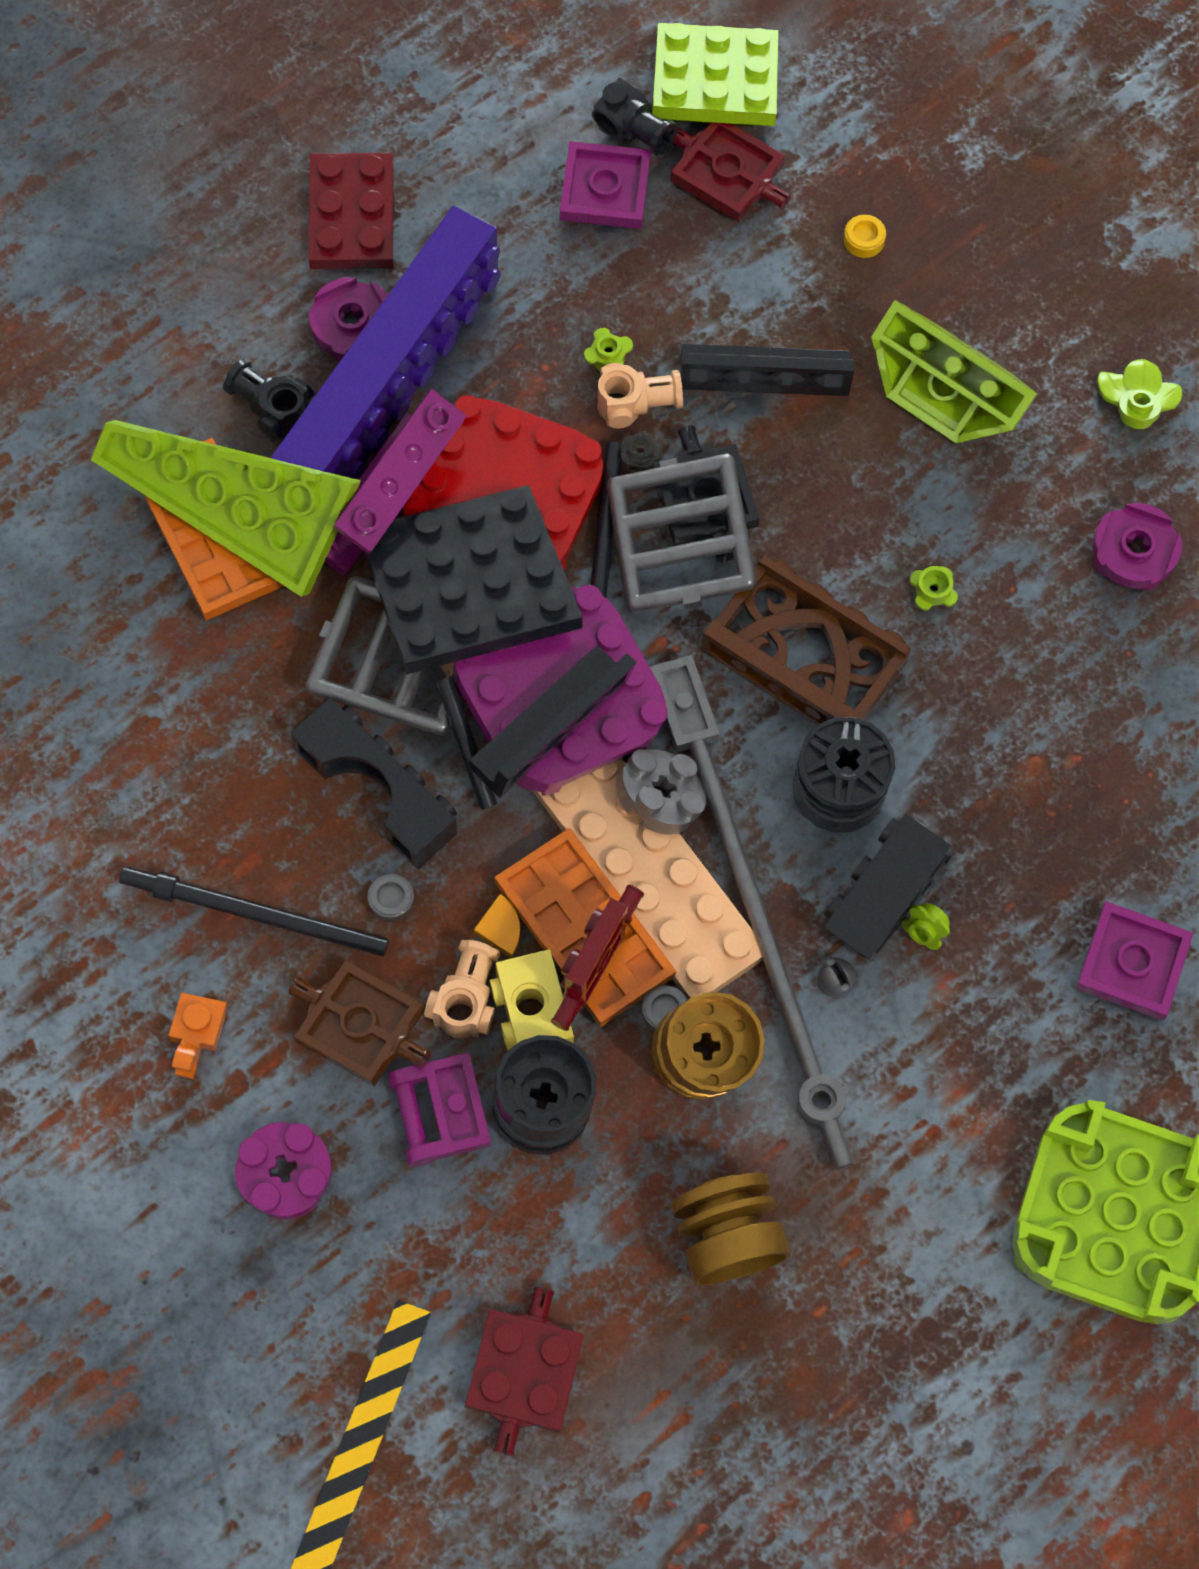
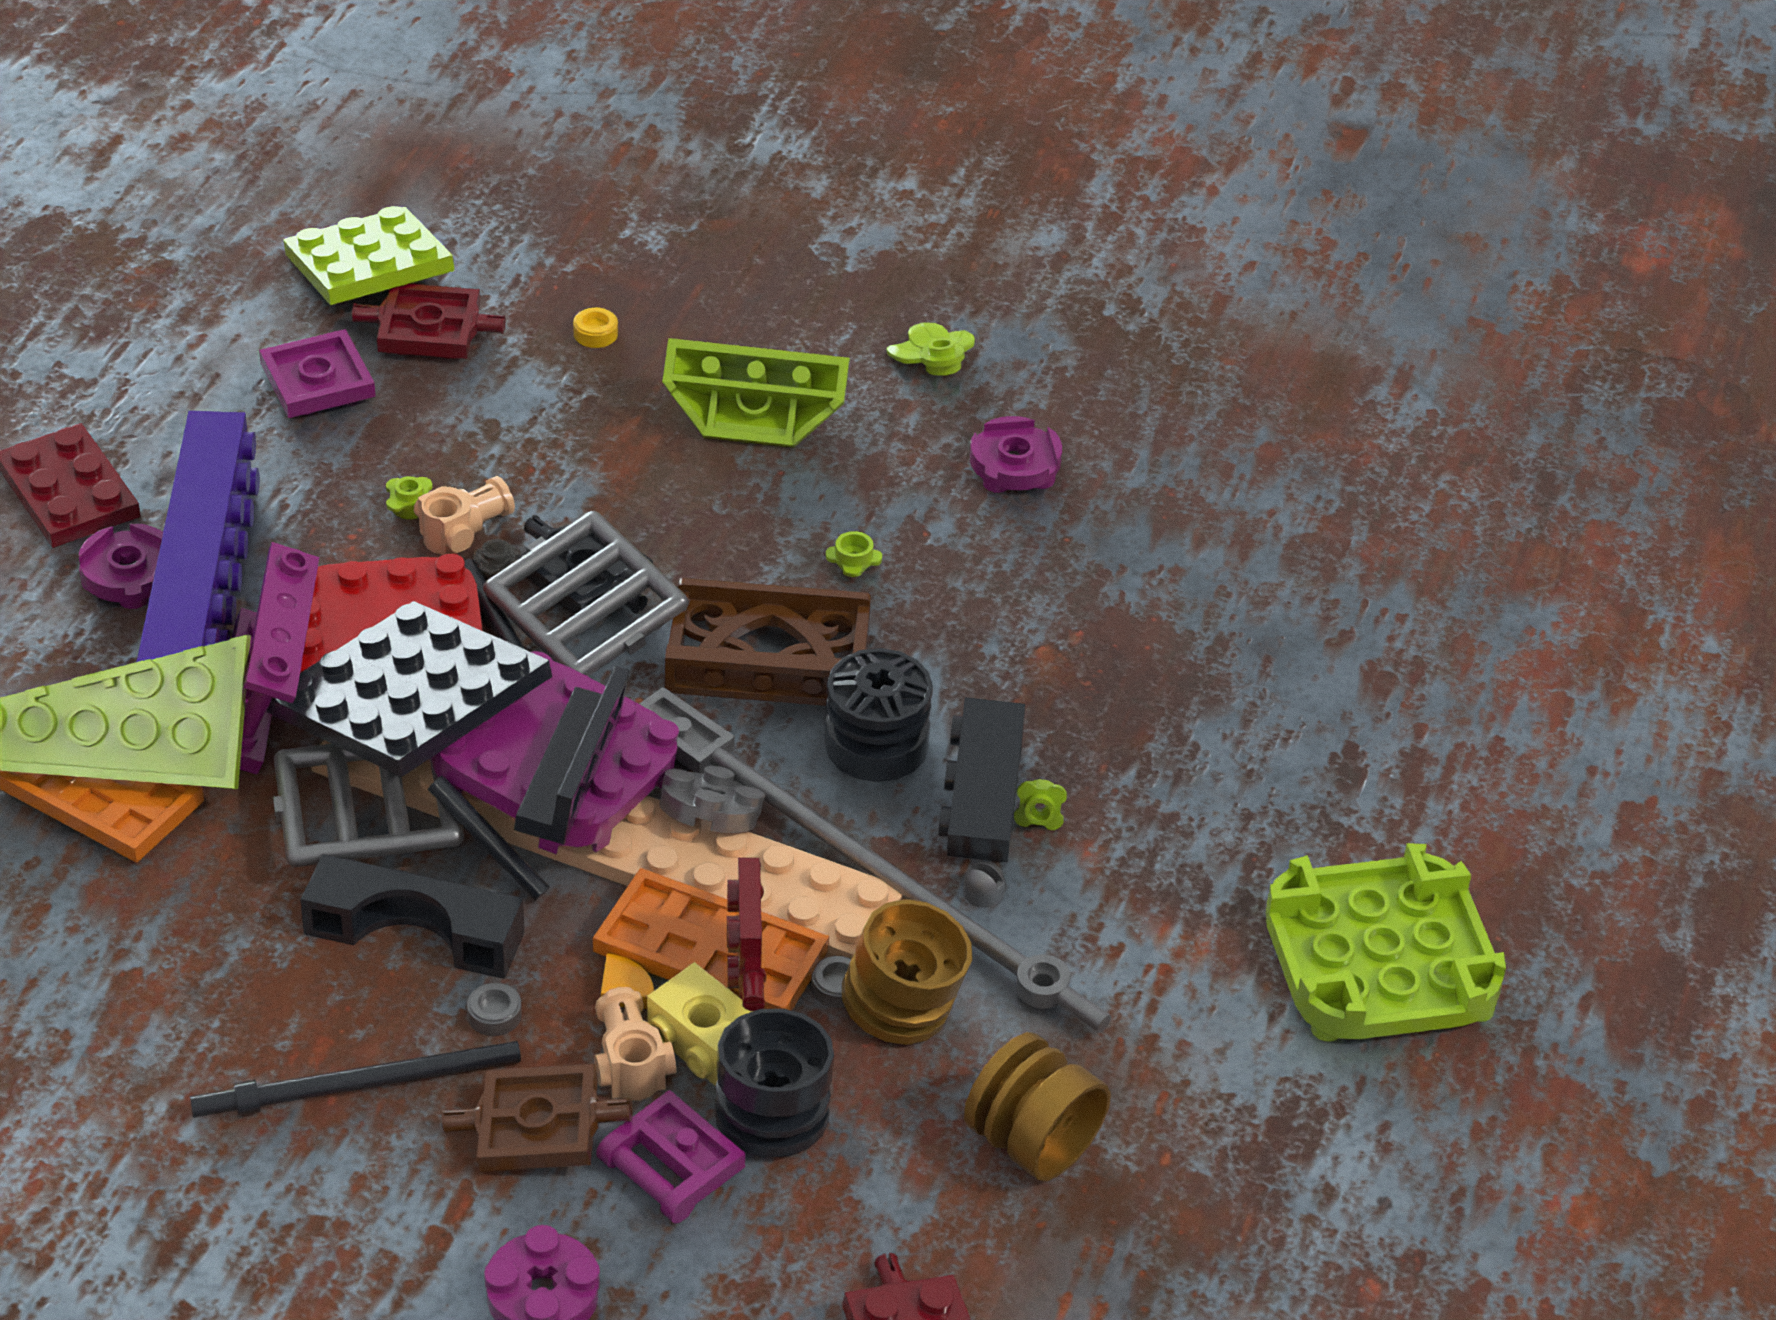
camera: 30 degrees left, 25 degrees down
orange plate [168,992,228,1079] -> none
black connector [223,359,315,440] -> none
black connector [592,77,678,156] -> none
black fence [680,344,854,396] -> none
magenta plate [1075,901,1194,1021] -> none

